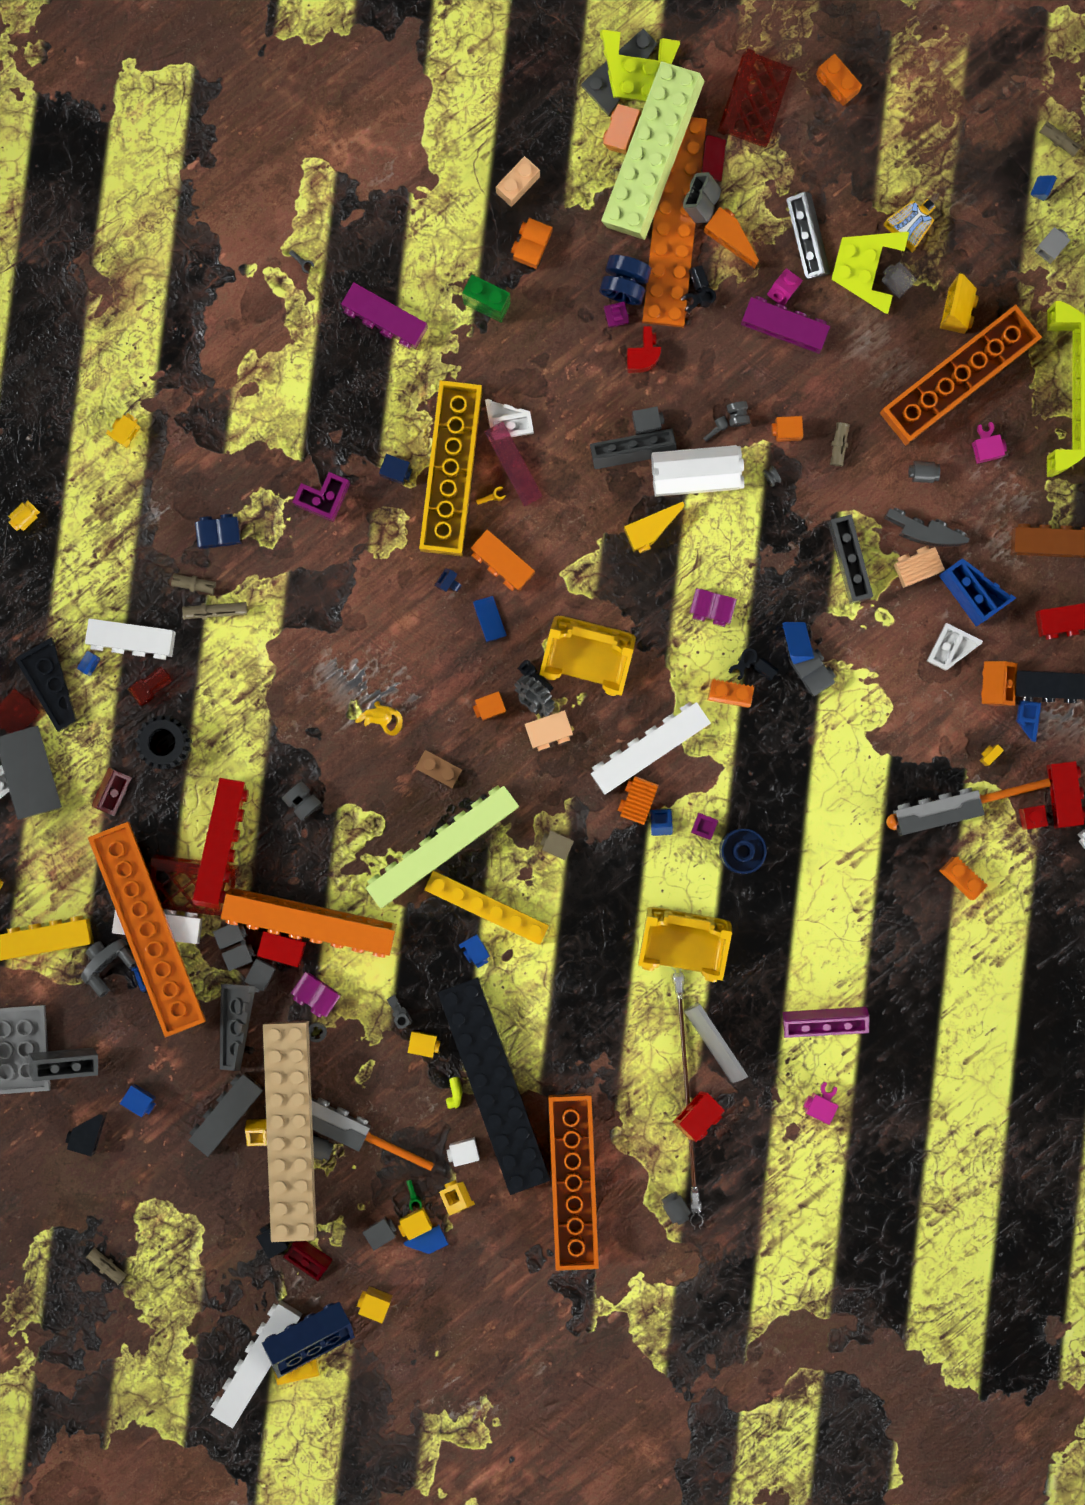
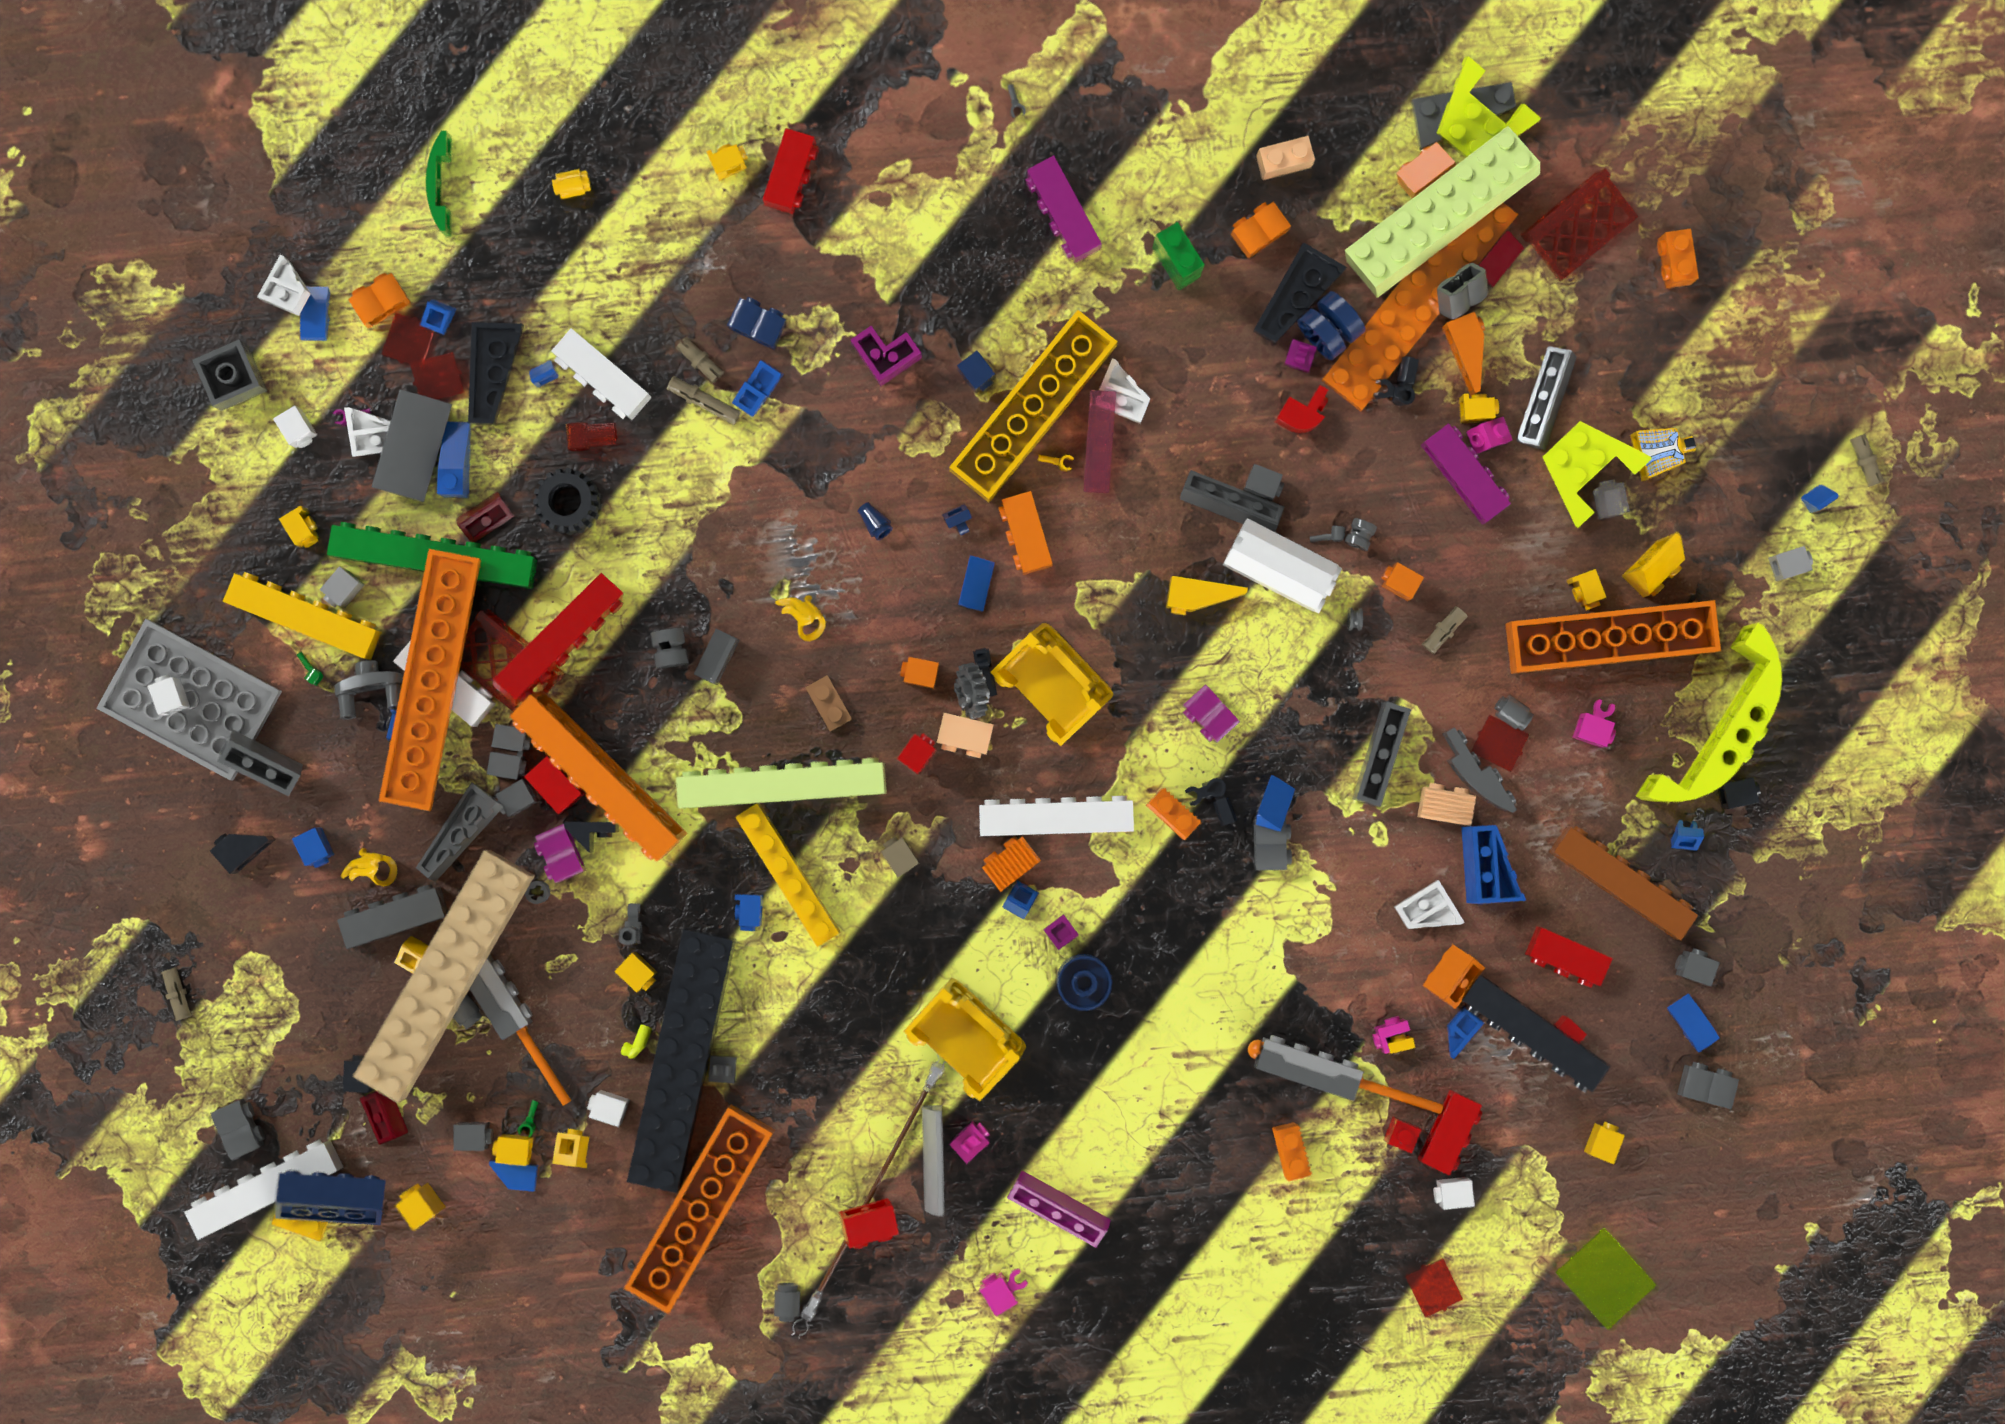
camera: 30 degrees right, 0 degrees up
none -> dark grey brick [211,1098,265,1160]
none -> green hand [297,652,323,686]
none -> light grey brick [320,566,365,608]
none -> green brick [327,522,538,589]
none -> yellow piece [341,848,397,887]
none -> blue slope [437,422,471,498]
none -> black slope [564,822,619,853]
none -> dark grey panel [694,629,740,686]
none -> dark grey tile [708,1055,737,1083]
none -> blue slope [732,360,783,417]
none -> red brick [762,128,819,215]
none -> dark blue cone [857,502,893,540]
none -> red brick [897,733,937,774]
none -> dark pink brick [950,1121,990,1164]
none -> black wing [1253,242,1347,344]
none -> dark pink bracket [1372,1016,1410,1054]
none -> yellow brick [1459,394,1499,423]
none -> clear red piece [1471,715,1530,772]
none -> yellow brick [1566,569,1606,610]

